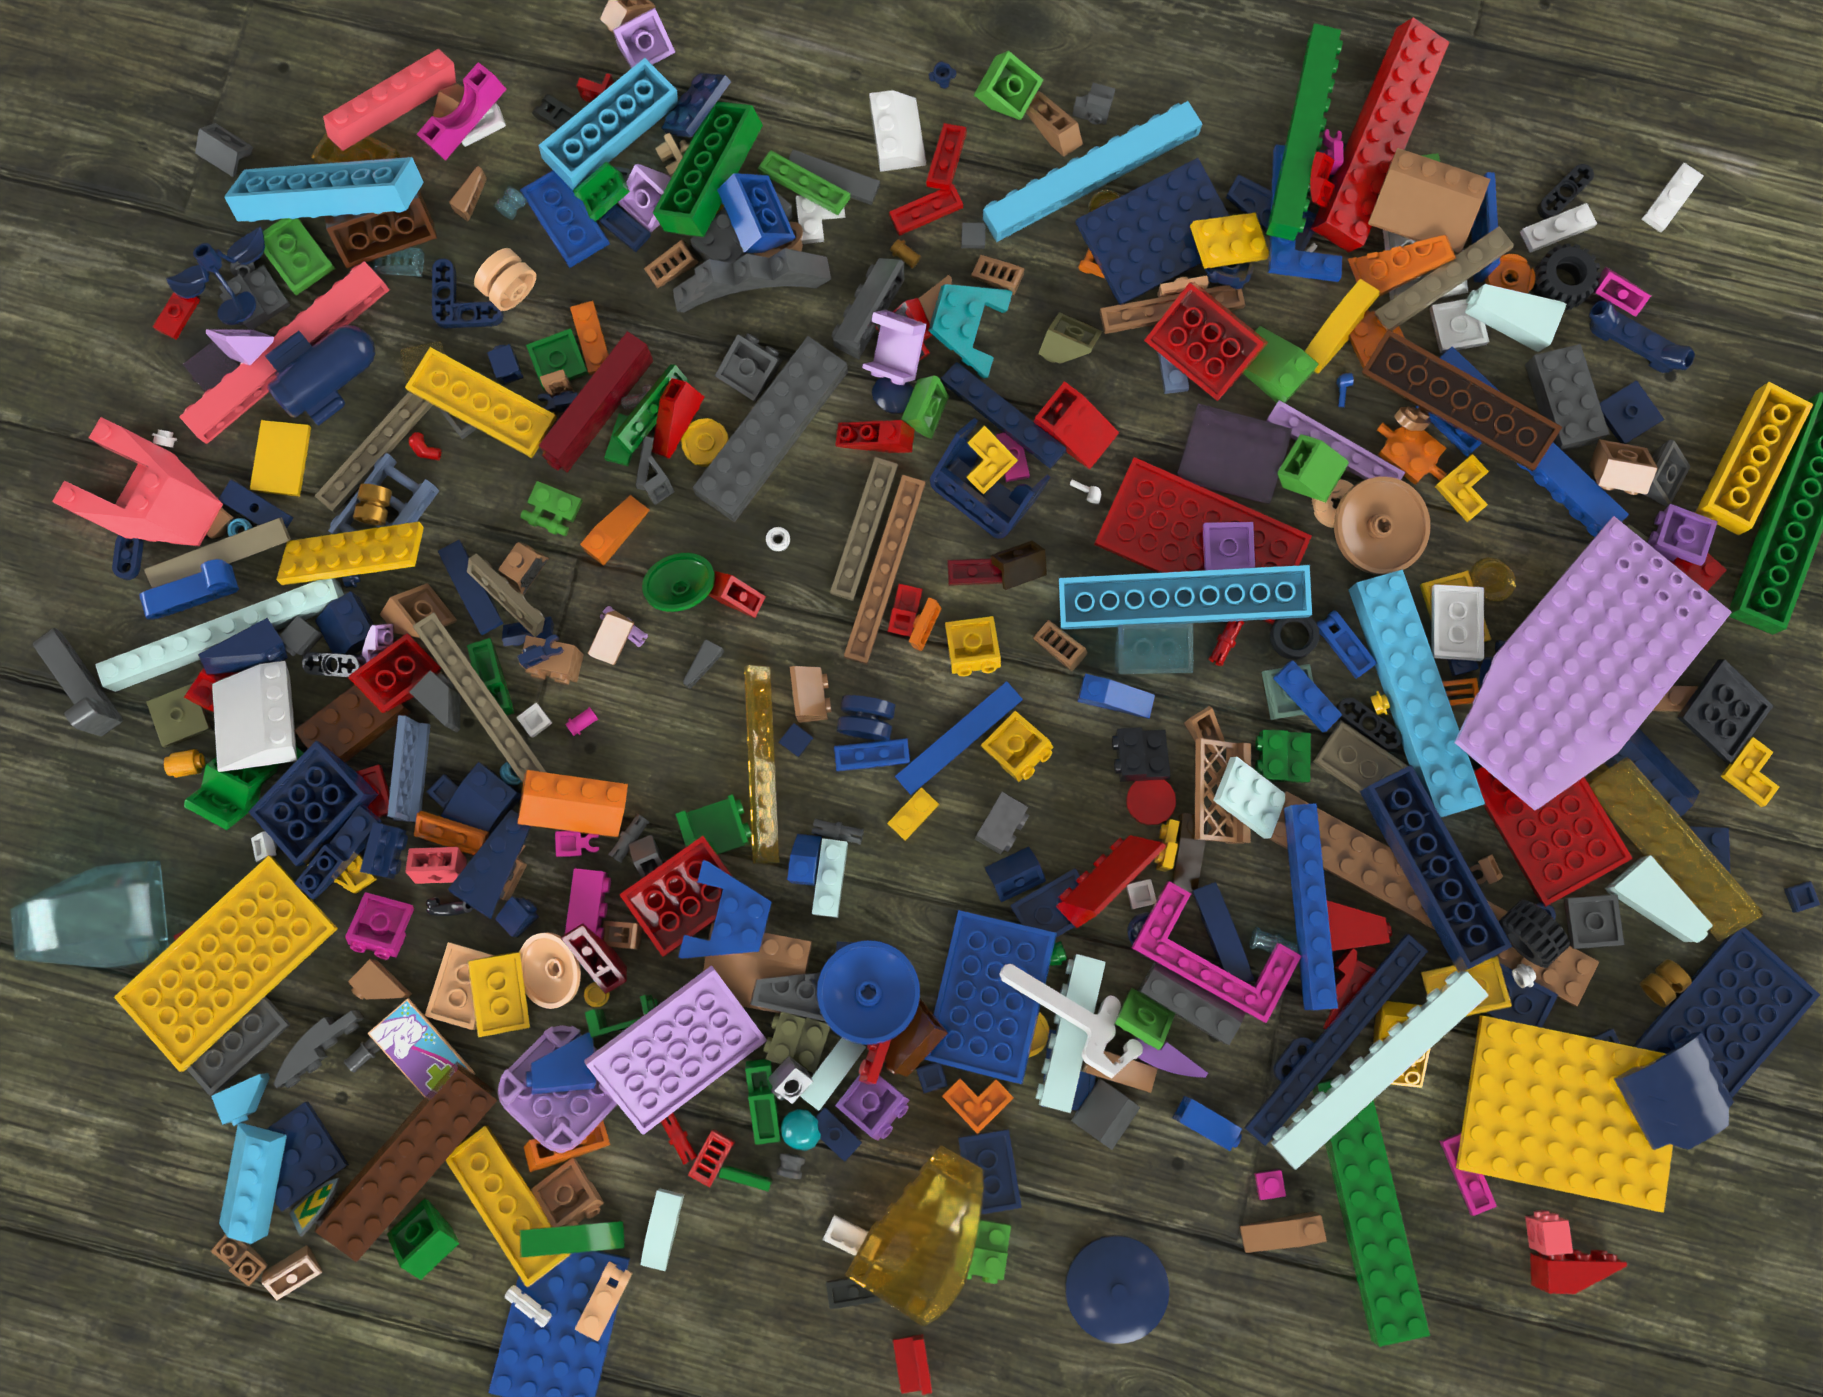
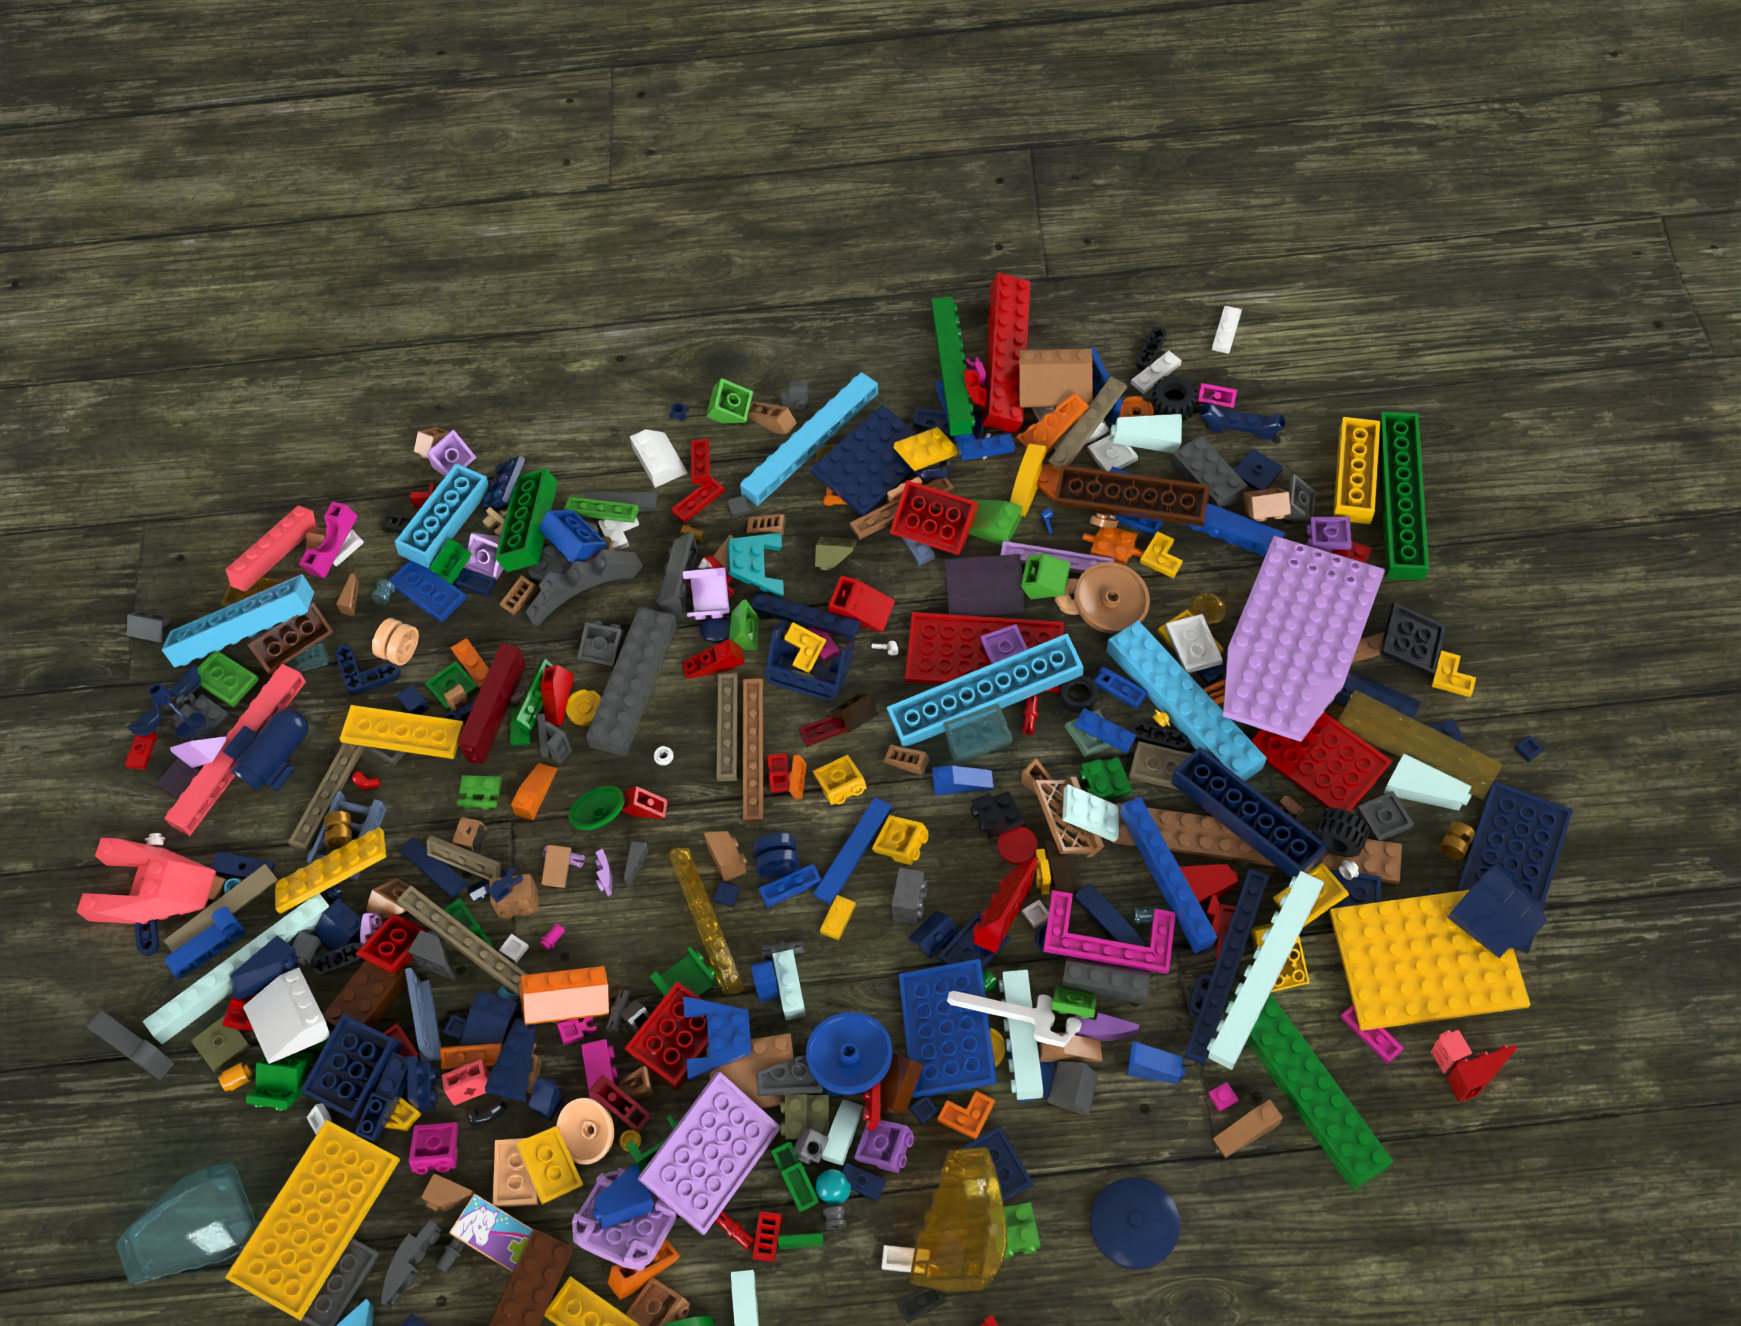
camera: 15 degrees left, 20 degrees down
yellow tile [250,420,311,497] -> none
none -> lavender slope [595,849,613,896]

